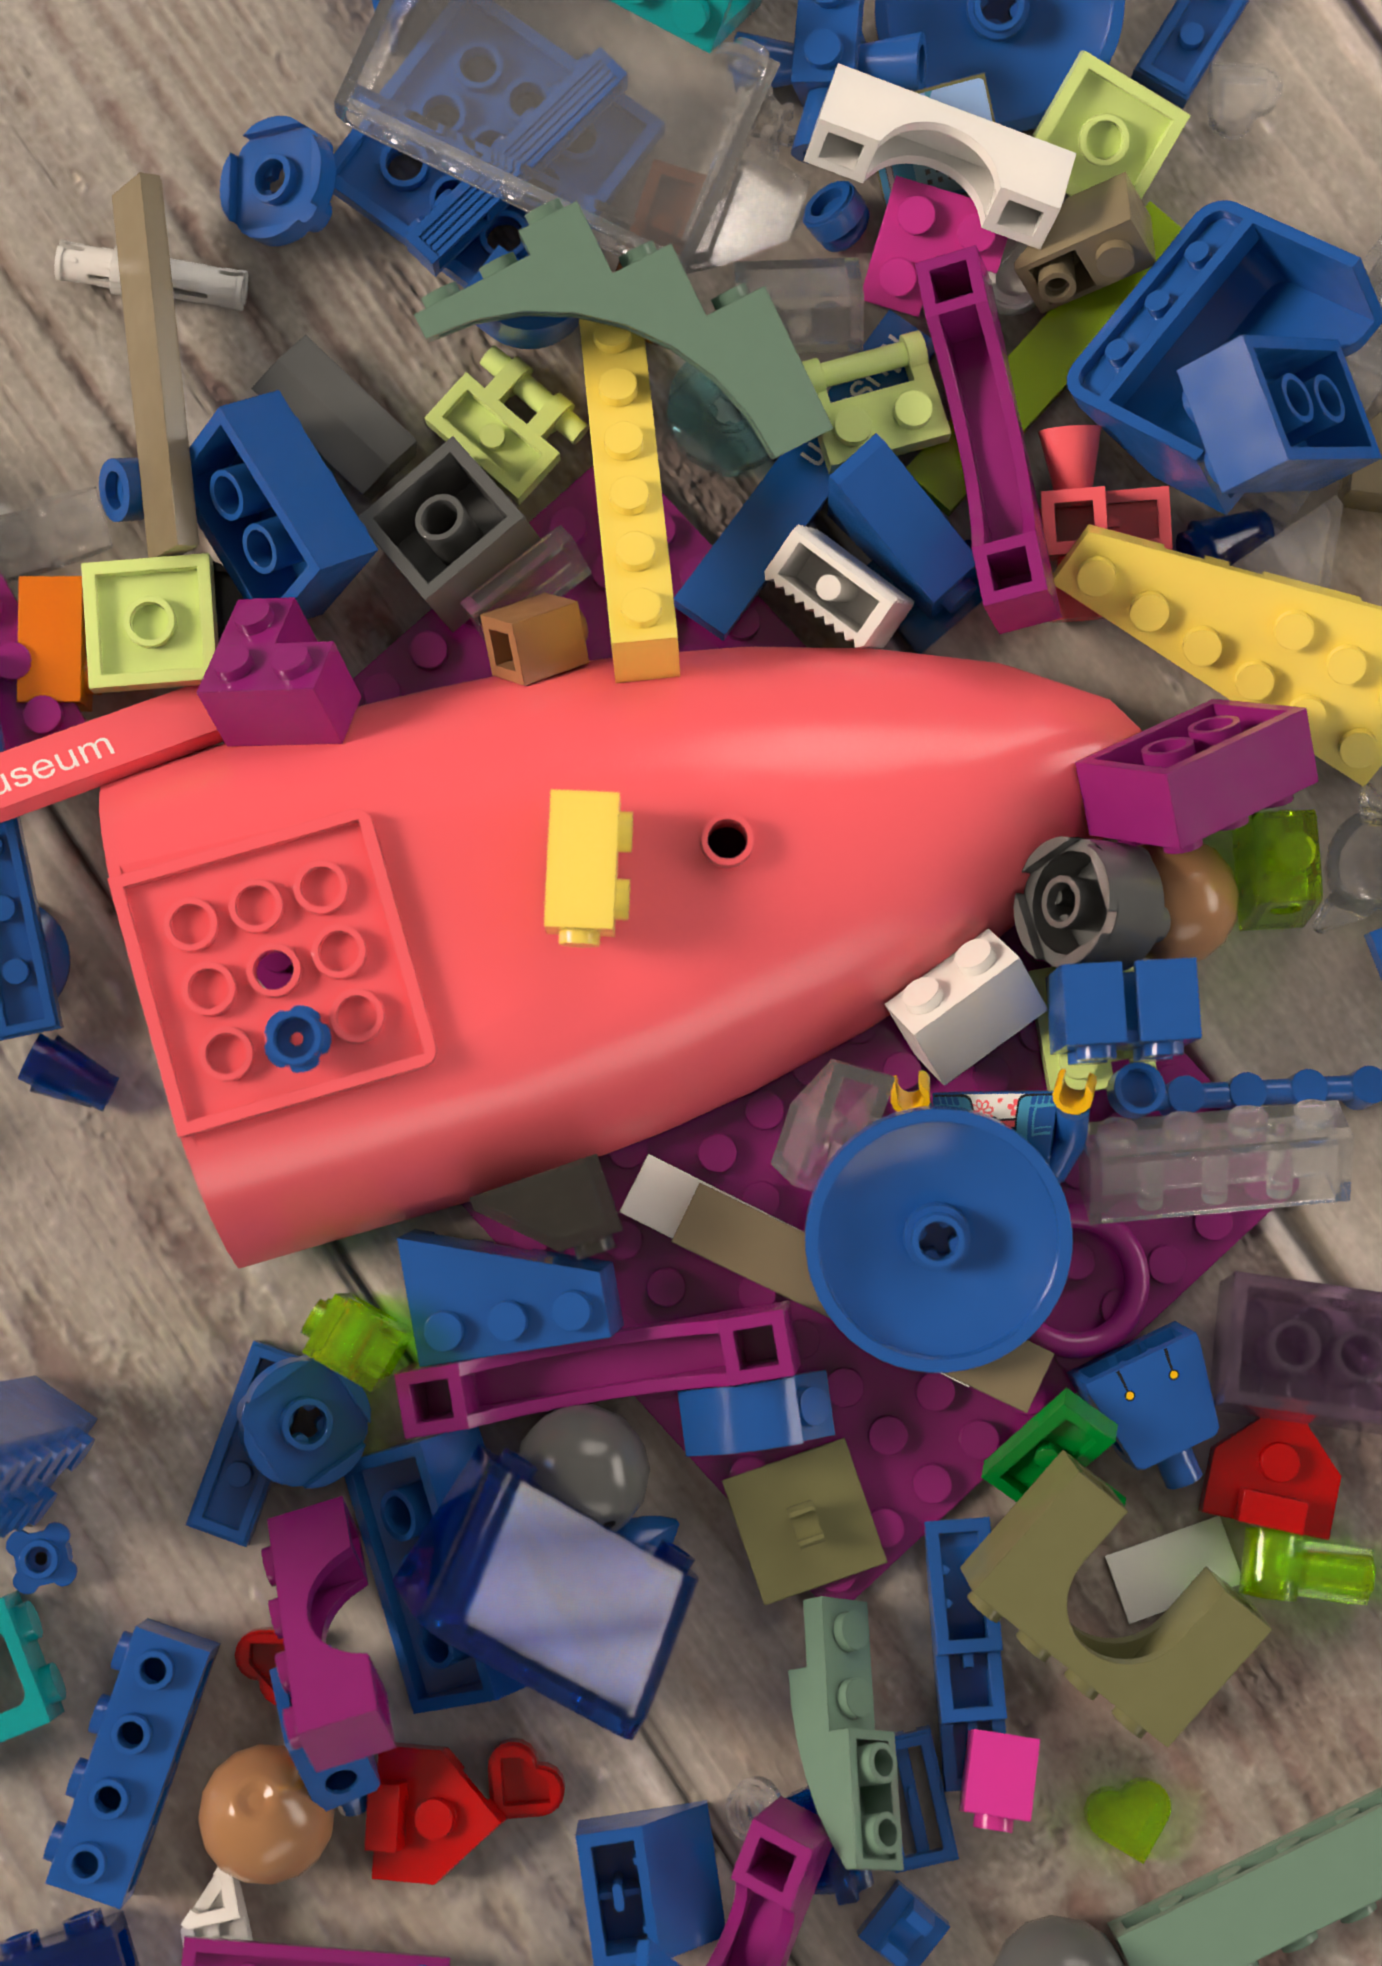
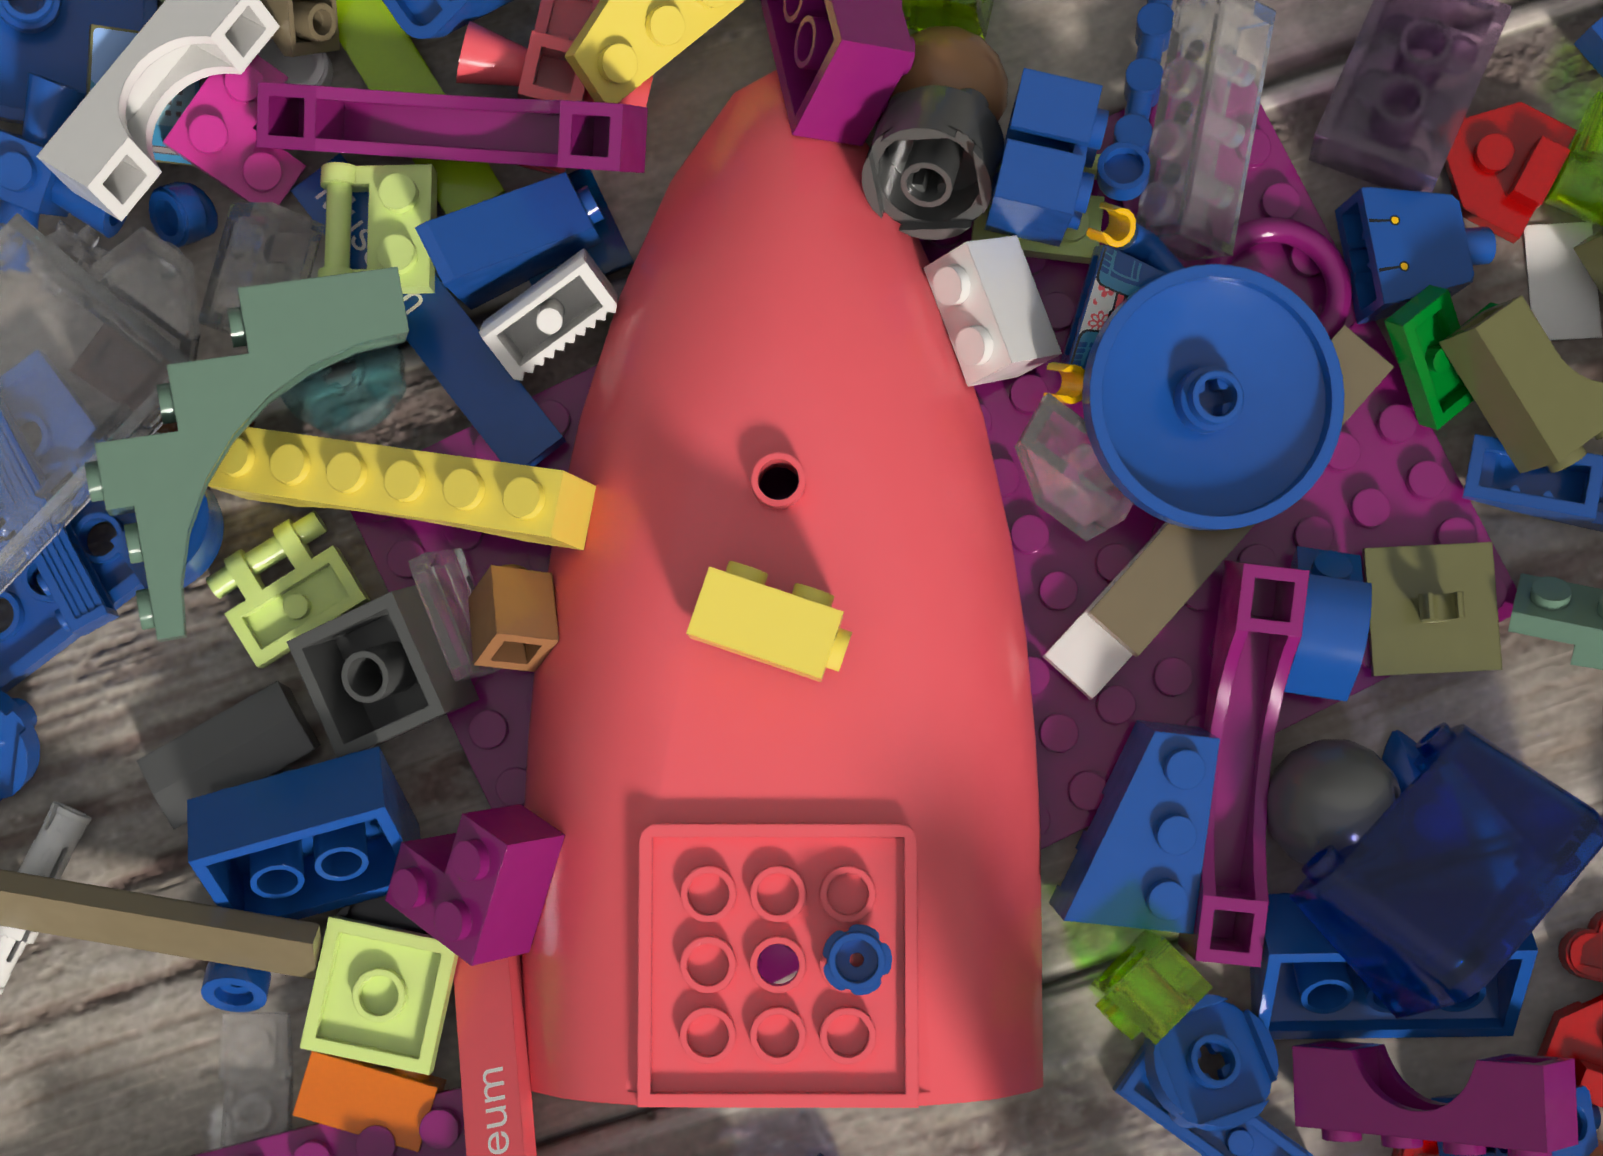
camera: 65 degrees left, 0 degrees up
clear smoke slope [469,1154,625,1260] -> none

